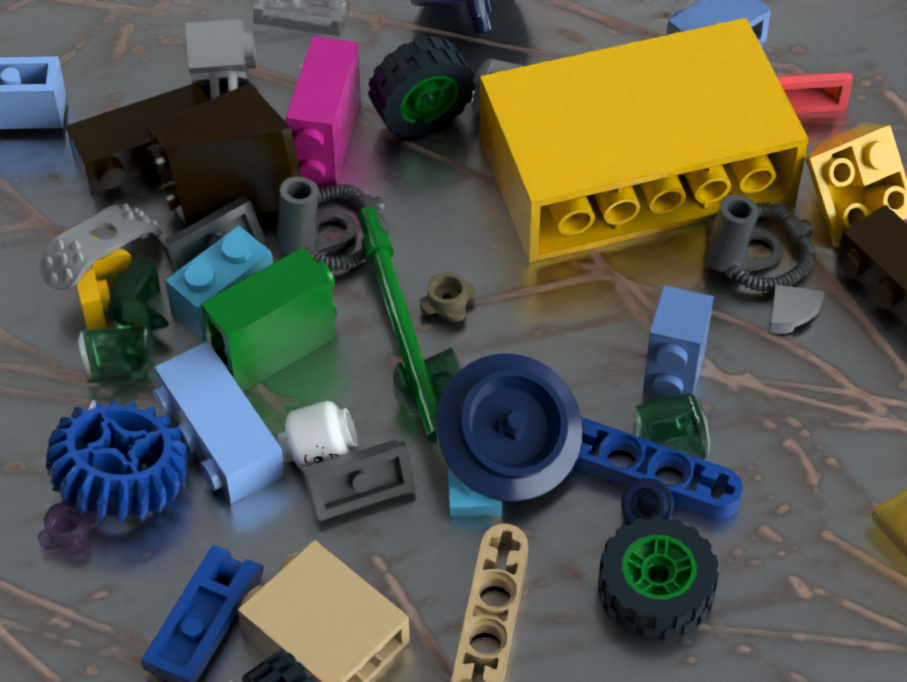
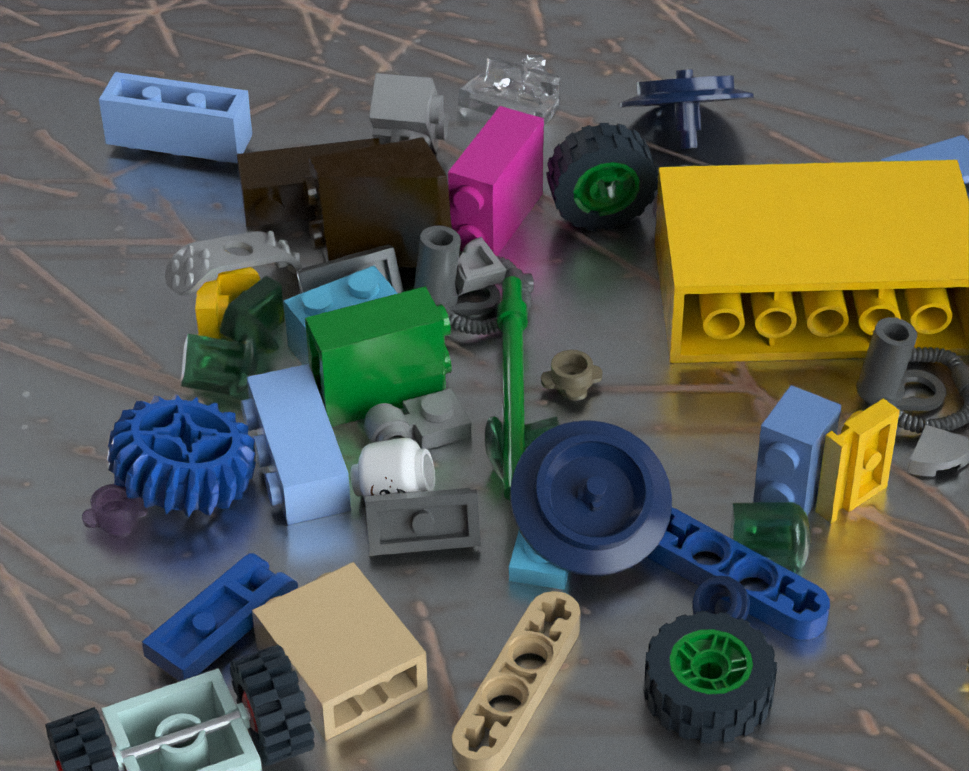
camera: 15 degrees right, 10 degrees down
none -> light grey plate [364,388,472,450]
none -> light grey tile [455,237,507,294]
none -> yellow plate [815,398,900,524]

